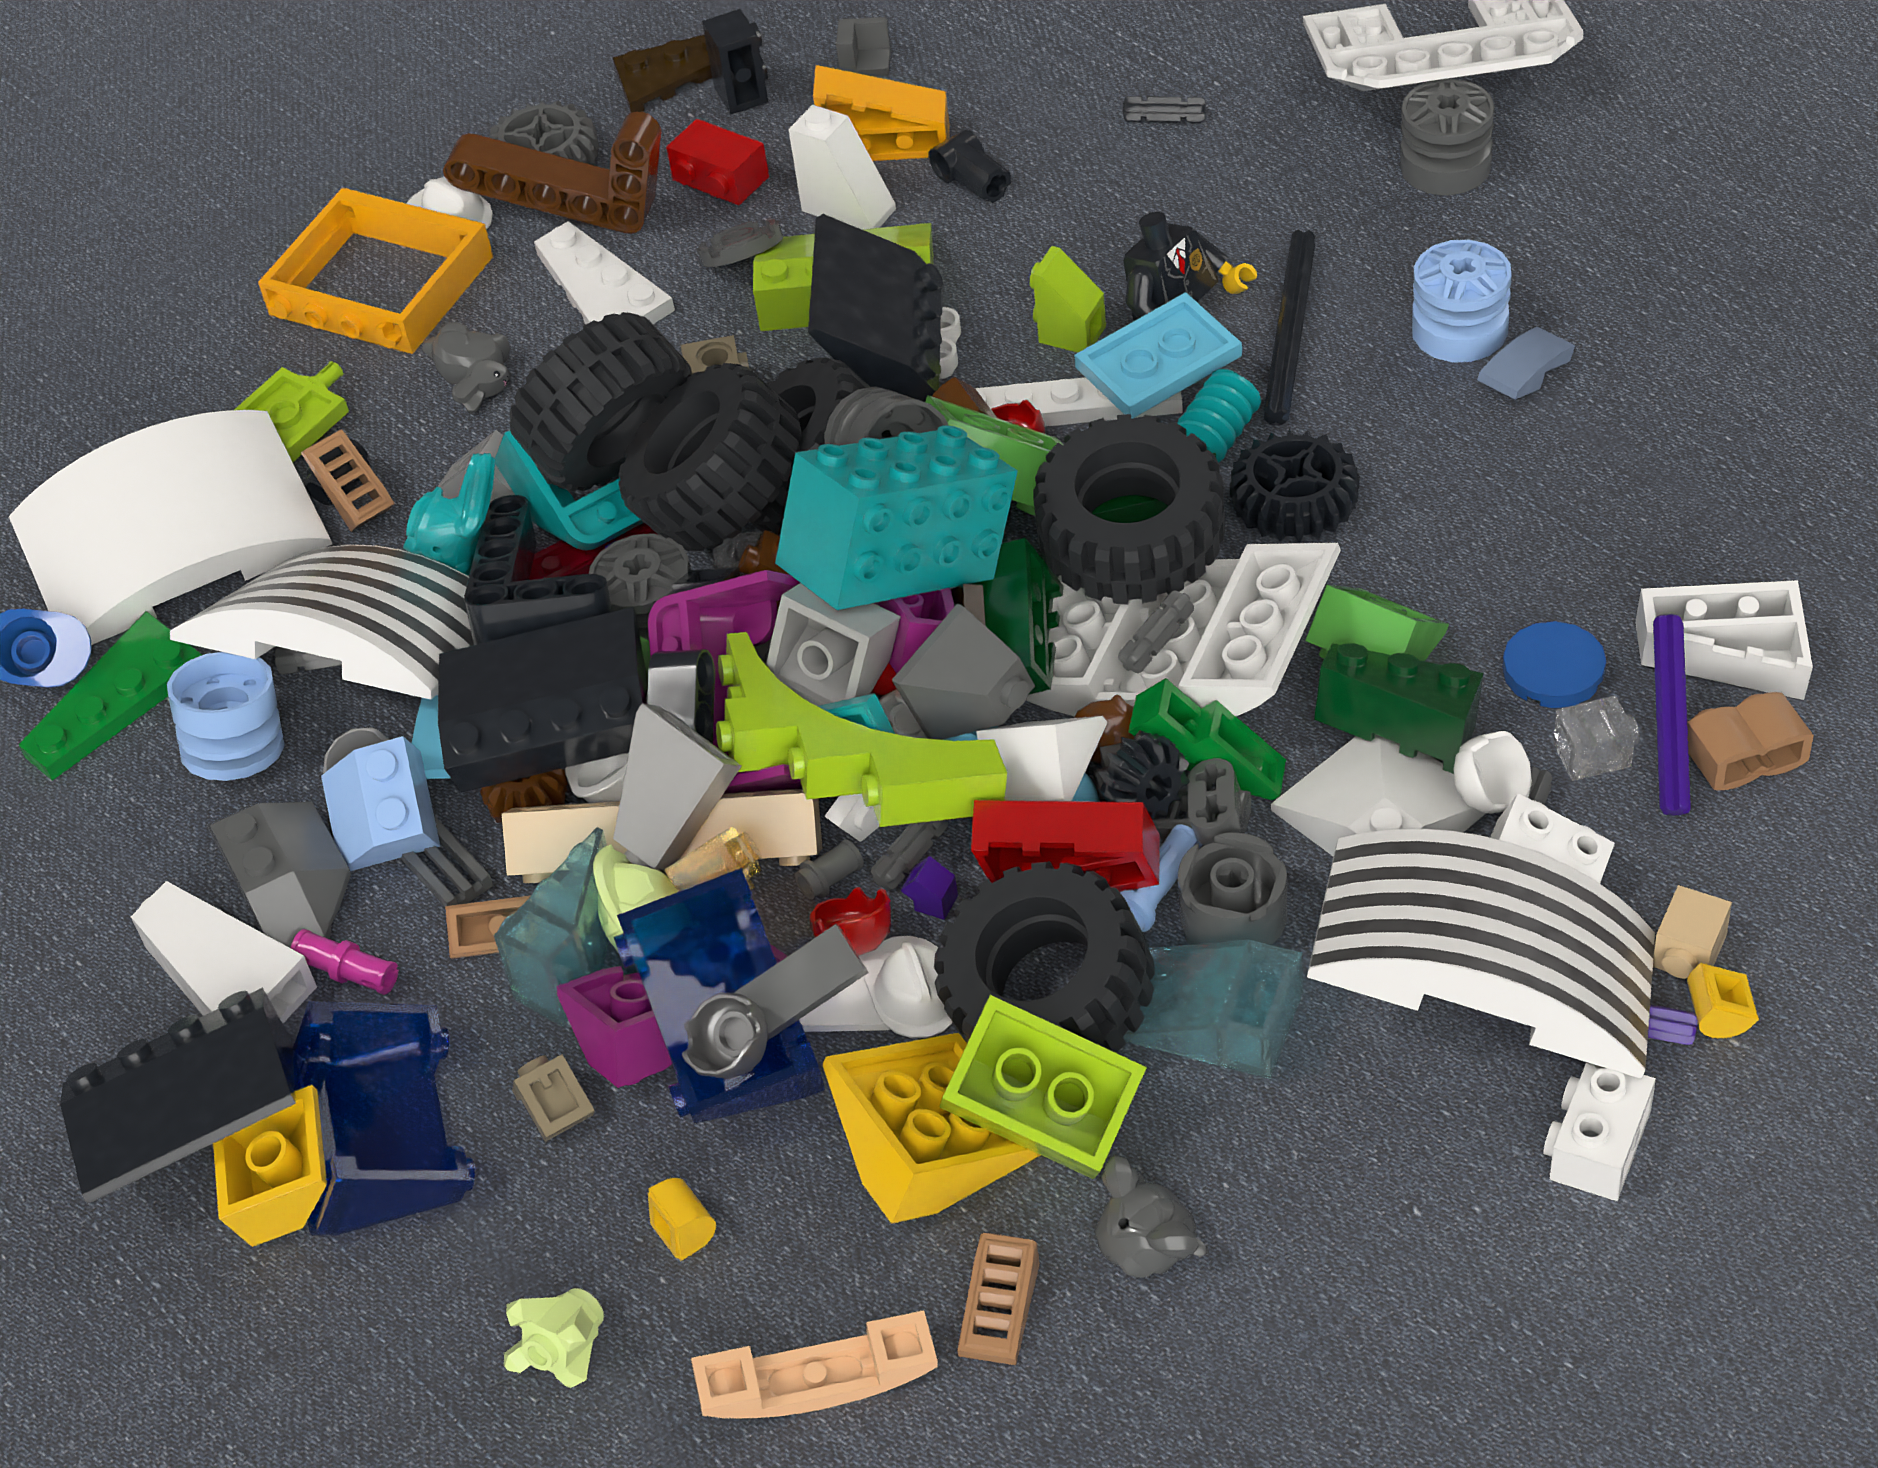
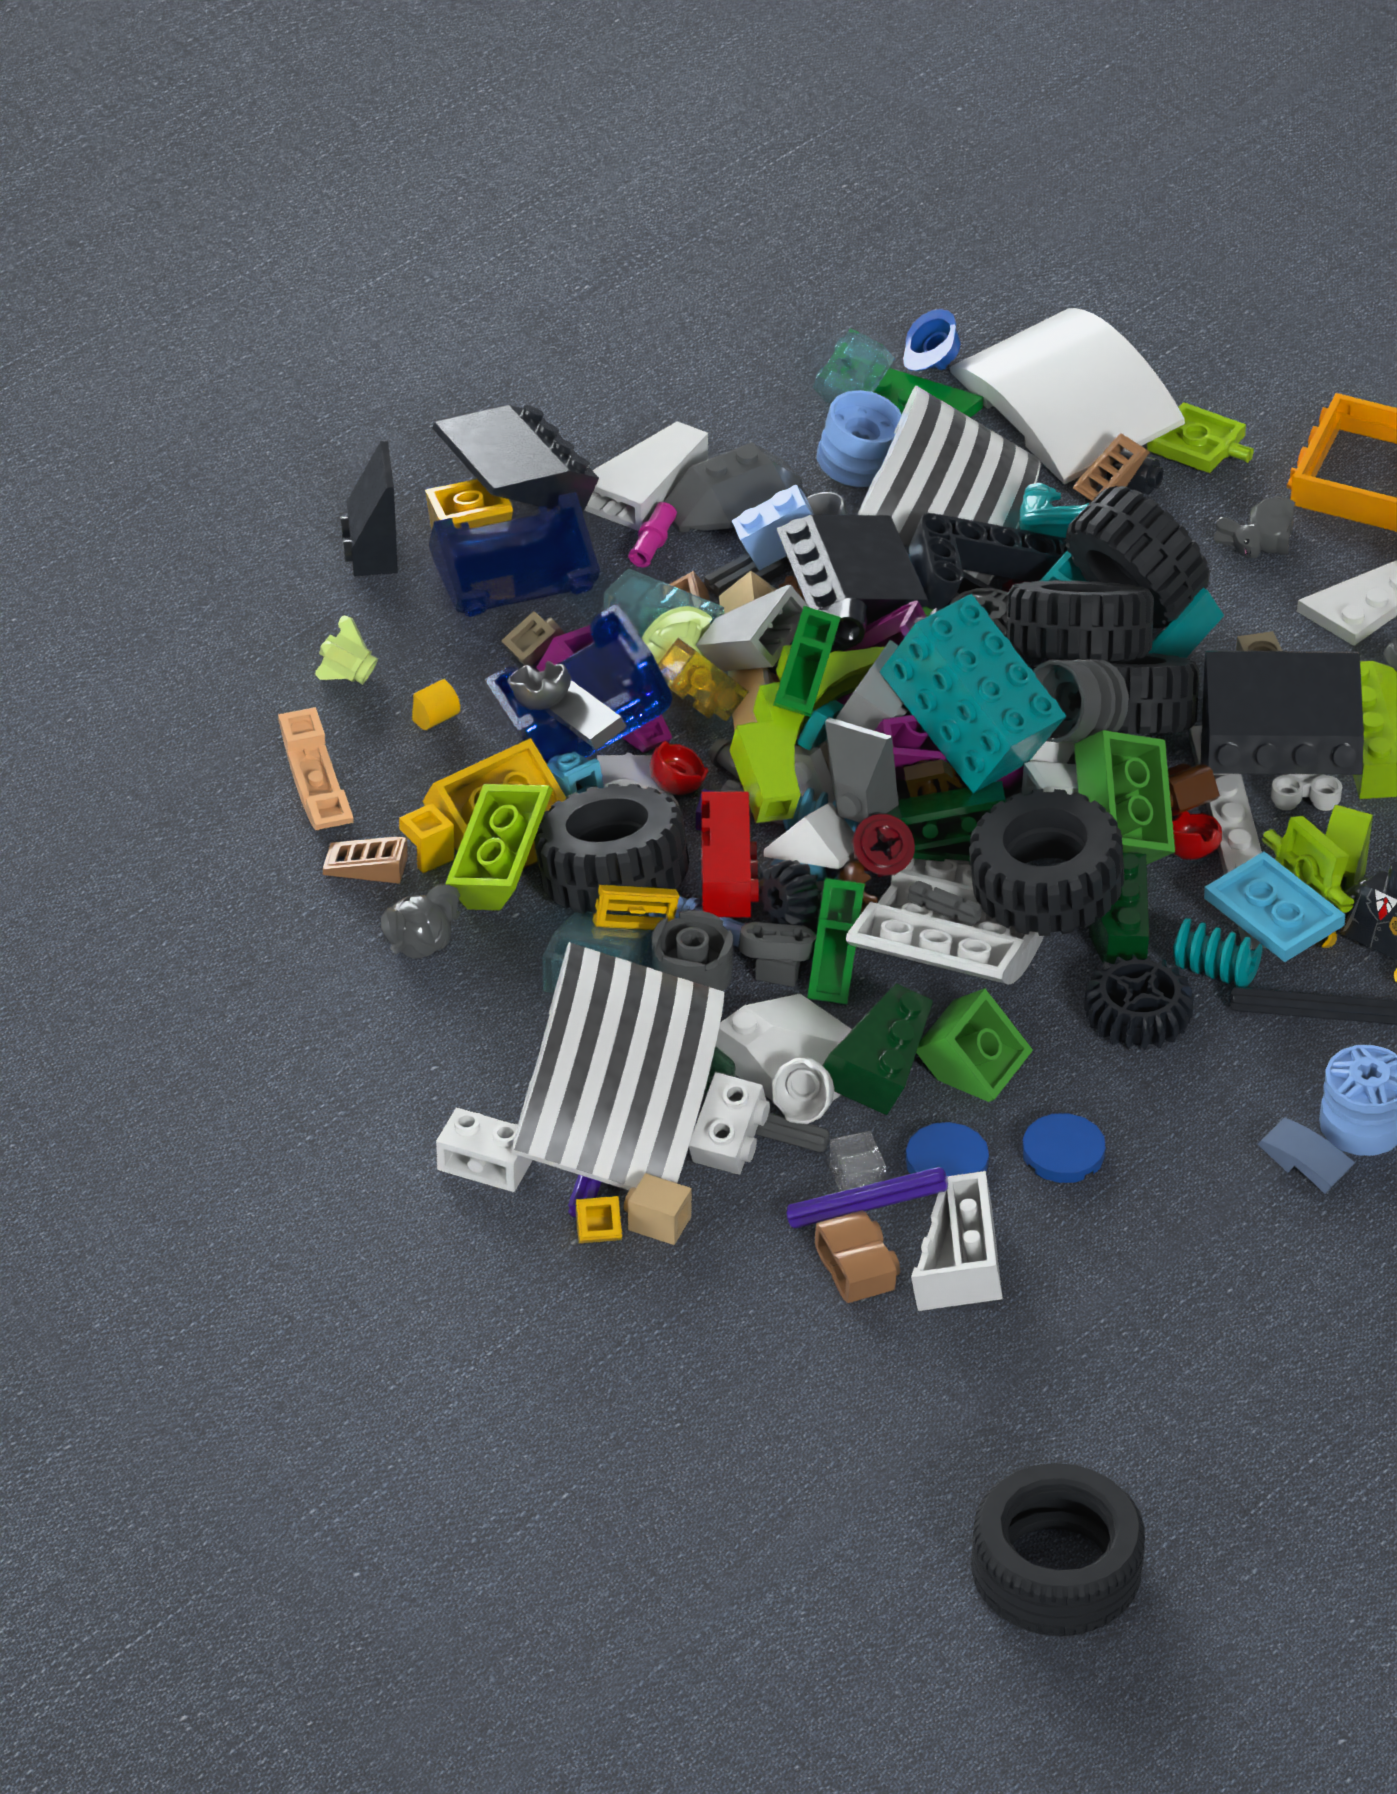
camera: 80 degrees right, 5 degrees down
none -> black slope [341,441,398,576]
none -> yellow panel [399,803,454,873]
none -> medium azure brick [547,751,604,798]
none -> yellow tile [592,885,679,930]
none -> green slope [773,606,841,717]
none -> clear light blue brick [812,328,895,404]
none -> dark red gear [851,814,915,877]
none -> blue tile [1022,1113,1106,1183]
none -> lime plate [1262,816,1354,913]

